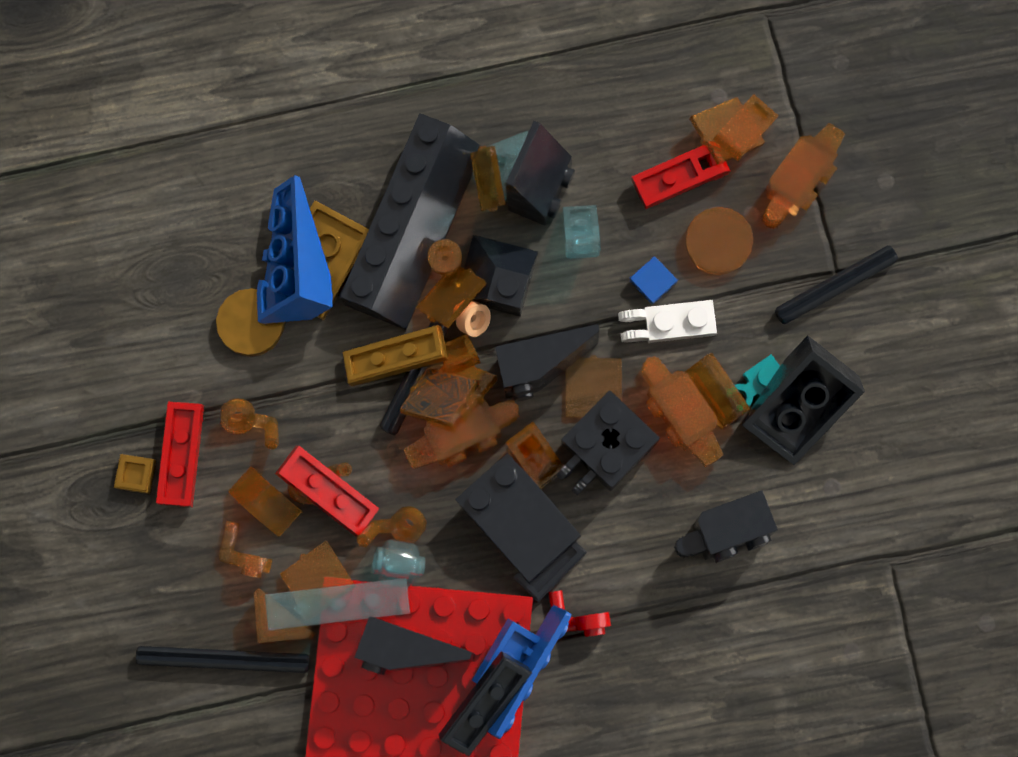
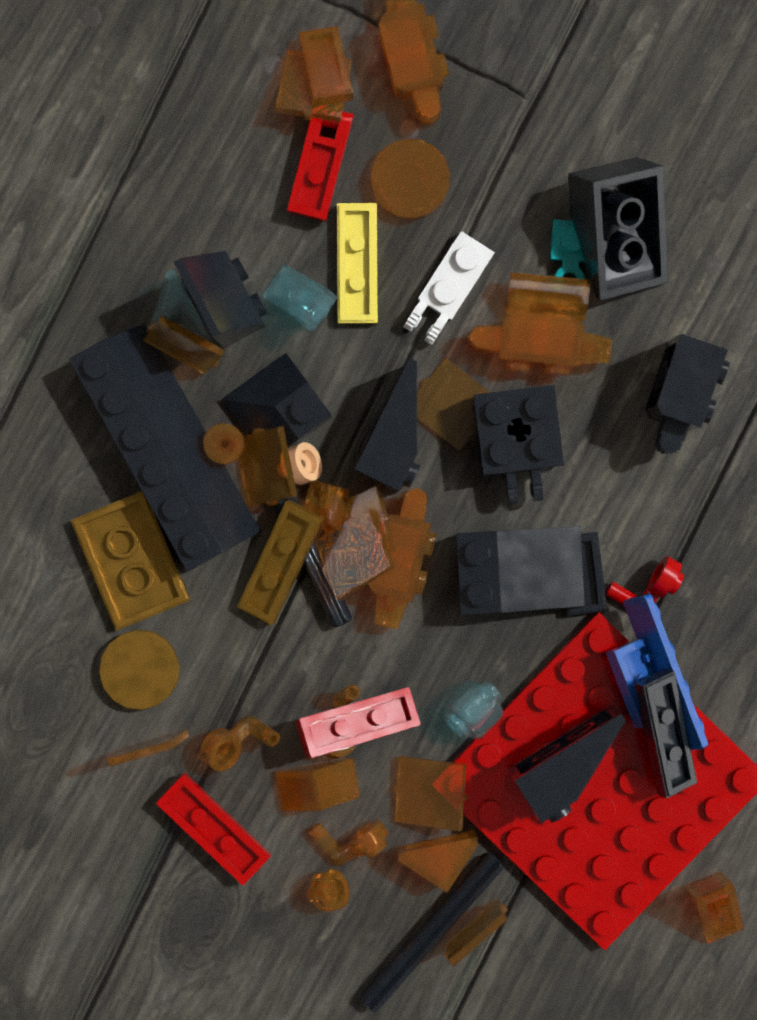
camera: 65 degrees left, 10 degrees up
pearl gold tile [114,454,156,494] -> none
blue wedge [257,175,333,324] -> none
clear light blue tile [265,578,411,630] -> none
clear orange plate [357,506,426,547] -> none
clear orange slope [505,422,563,489] -> none
blue tile [629,256,678,305] -> none
black axle [775,245,898,324] -> none
none -> clear orange piece [107,729,189,766]
none -> clear orange tile [307,869,350,912]
none -> light yellow tile [337,203,378,324]
none -> clear orange piece [444,899,508,967]

